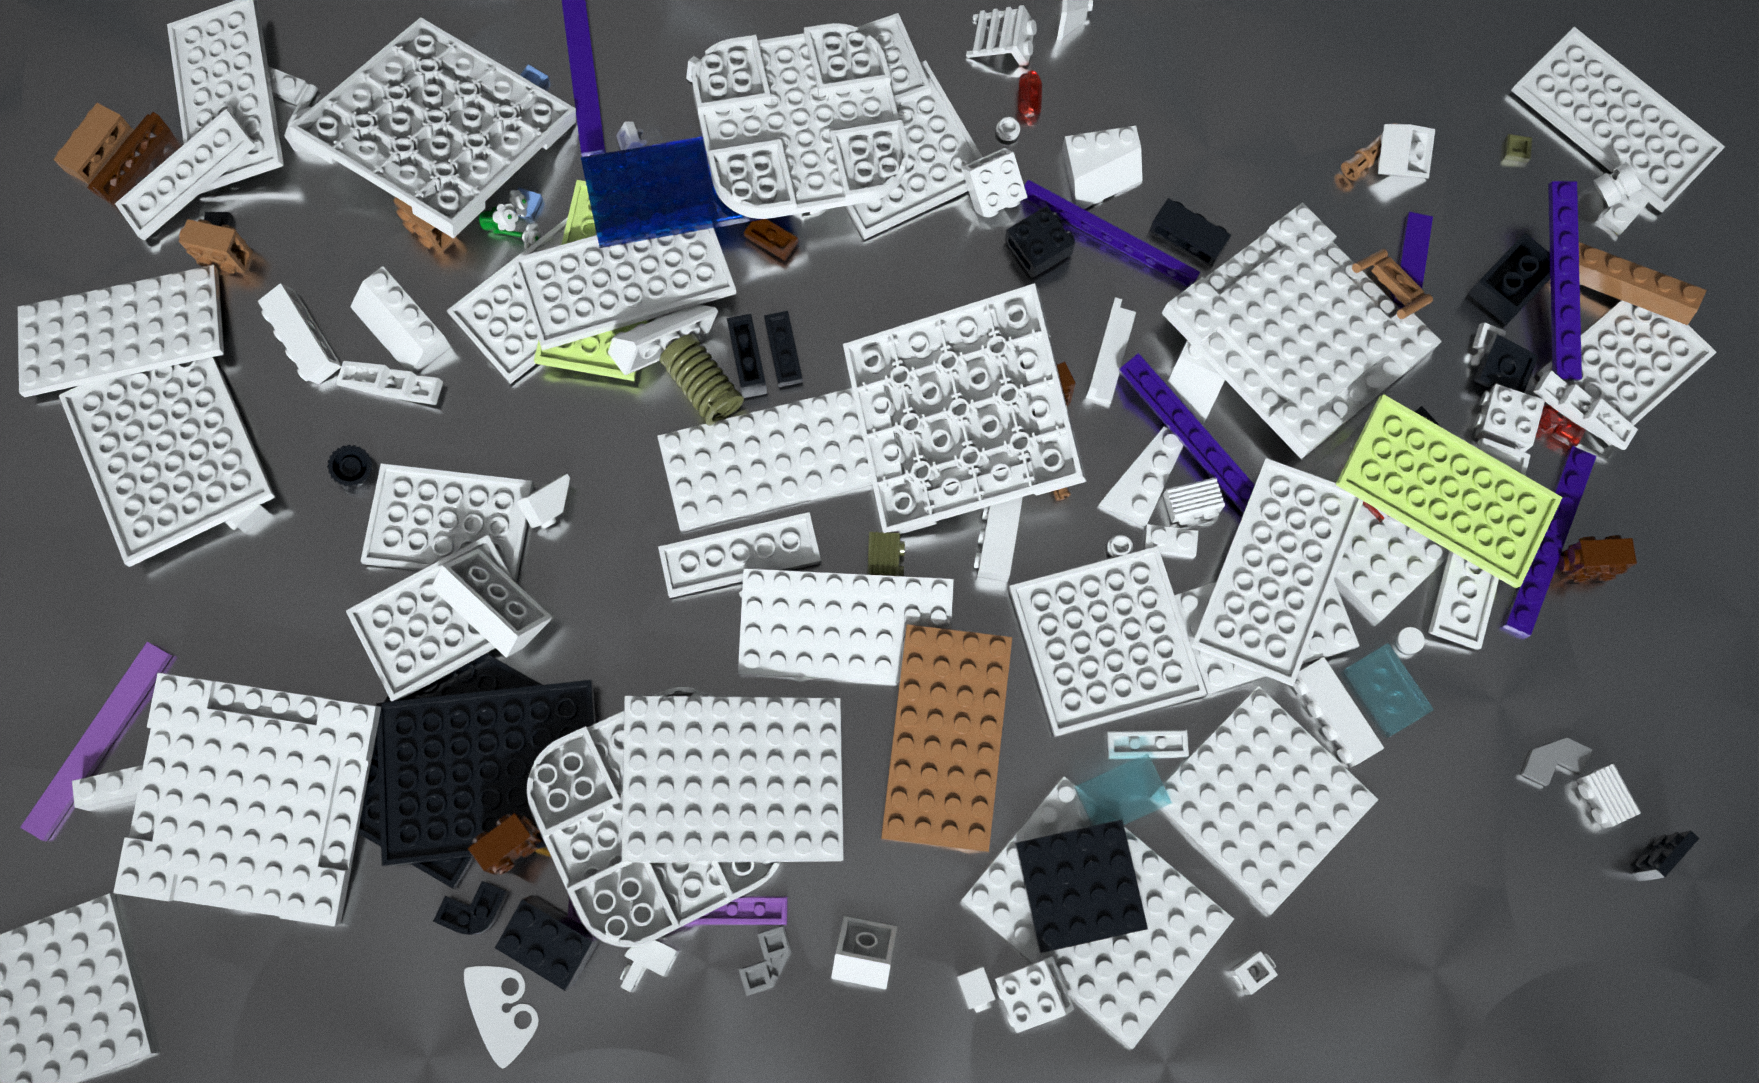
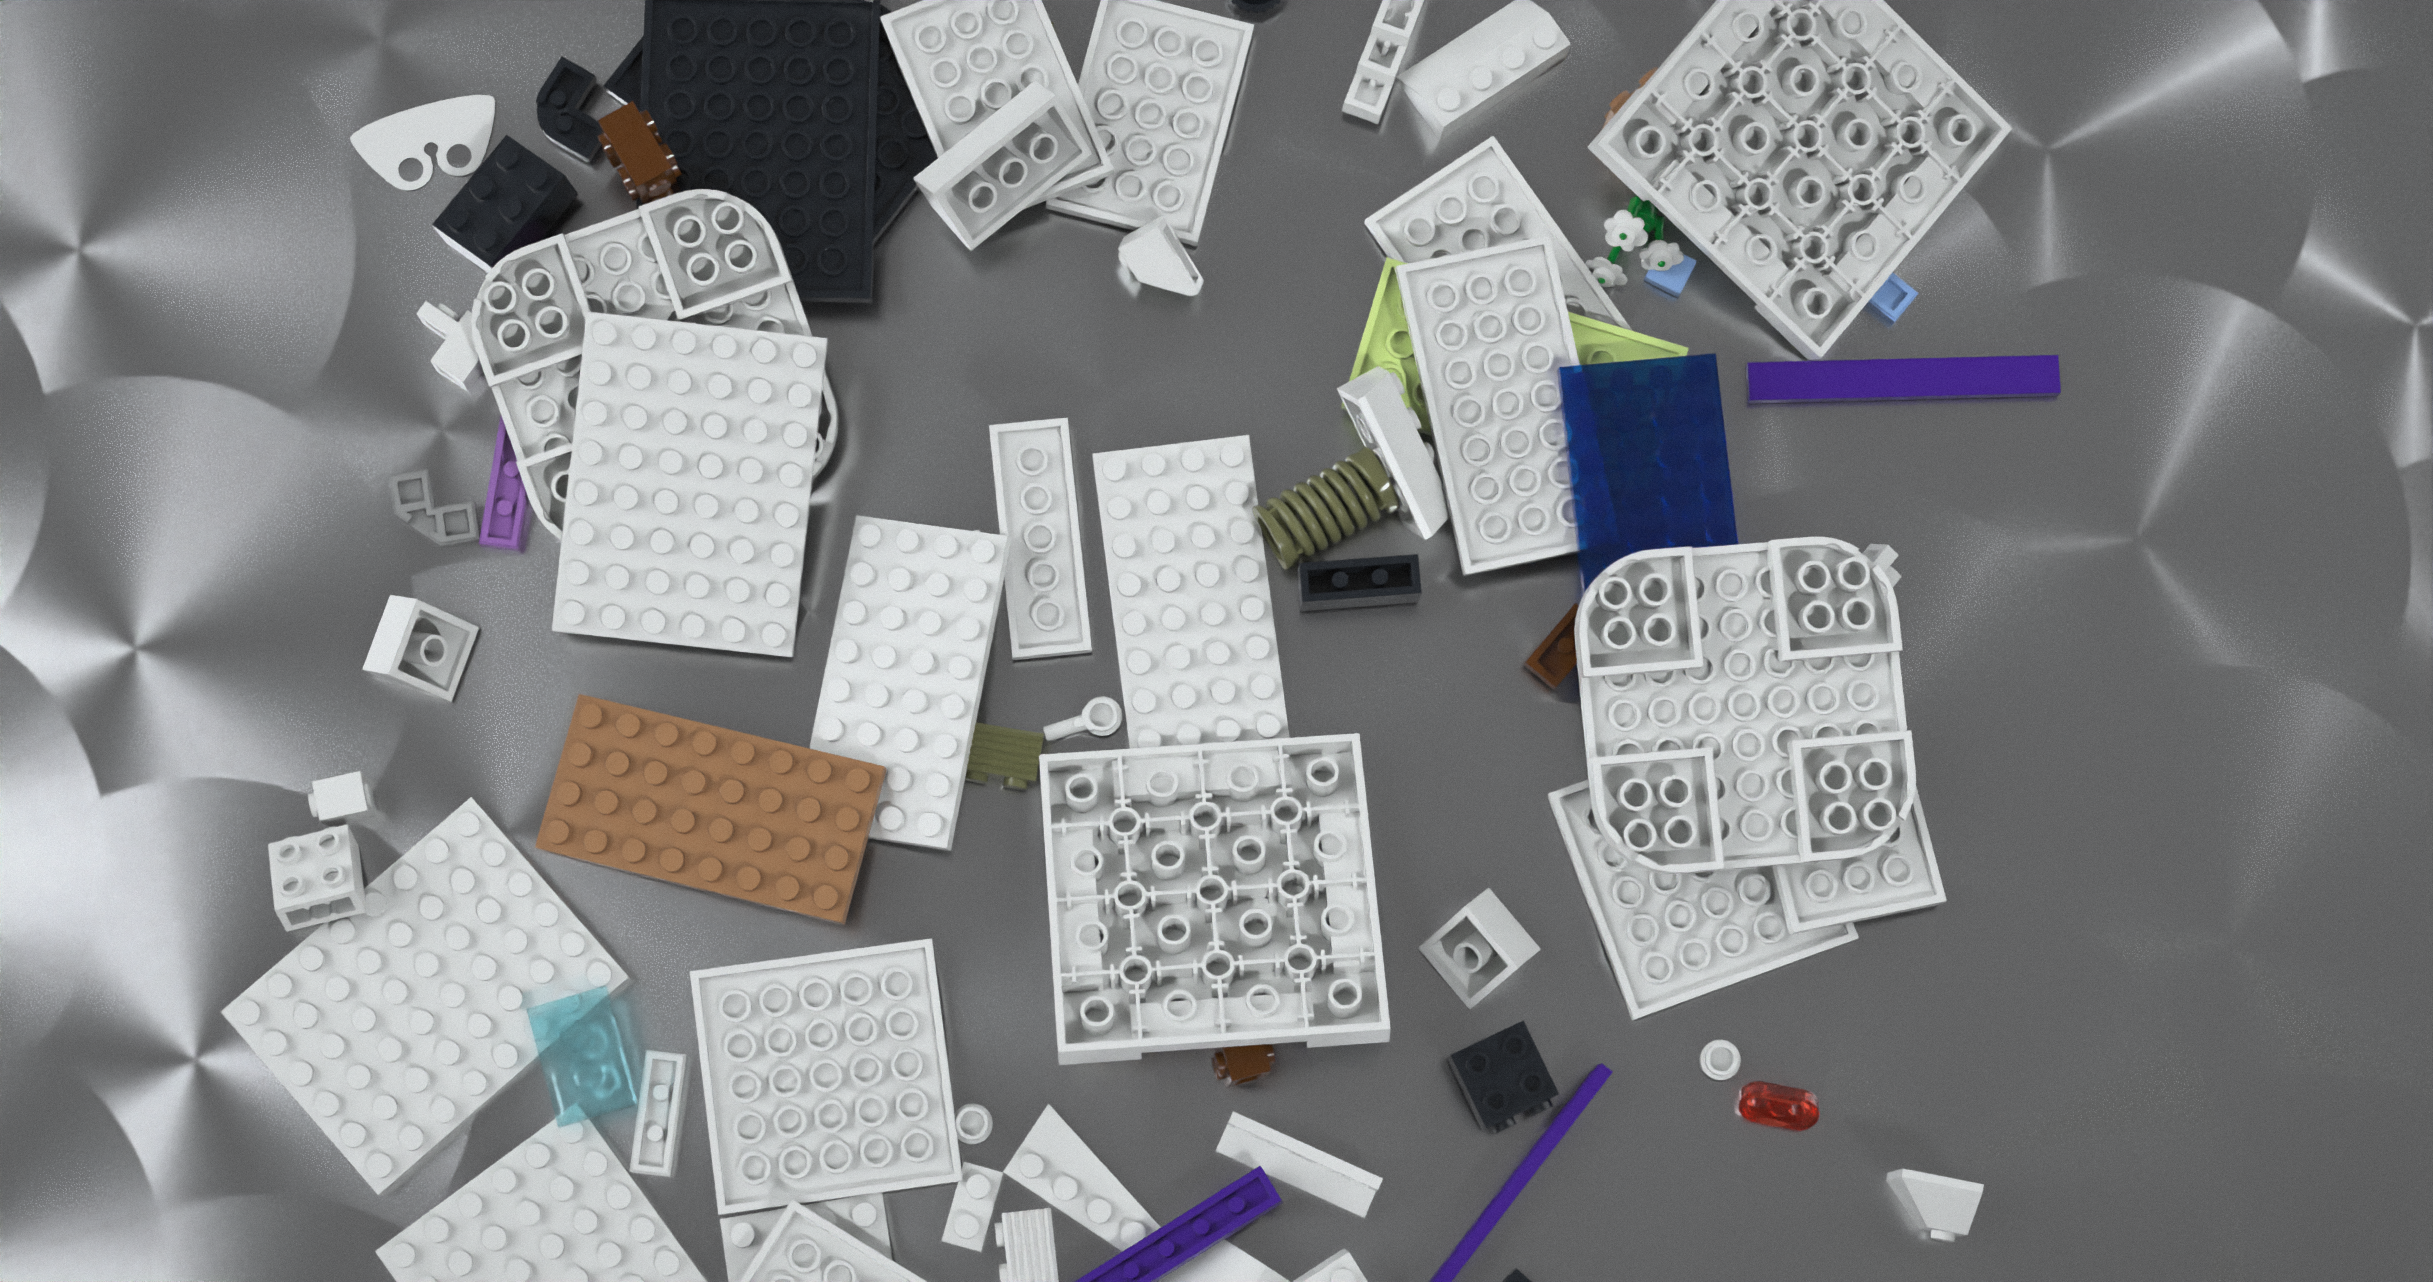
camera: 90 degrees right, 5 degrees up
white tile [616,122,647,156] -> none
black plate [764,311,803,387] -> none
white brick [961,148,1027,217] -> none
white plate [966,5,1037,66] -> none
white brick [974,497,1023,582] -> none
black plate [1015,819,1148,953] -> none
white wedge [1062,126,1142,209] -> none
white brick [1229,951,1278,995] -> none
none -> white plate [1043,696,1122,742]
none -> white slope [1418,888,1541,1009]

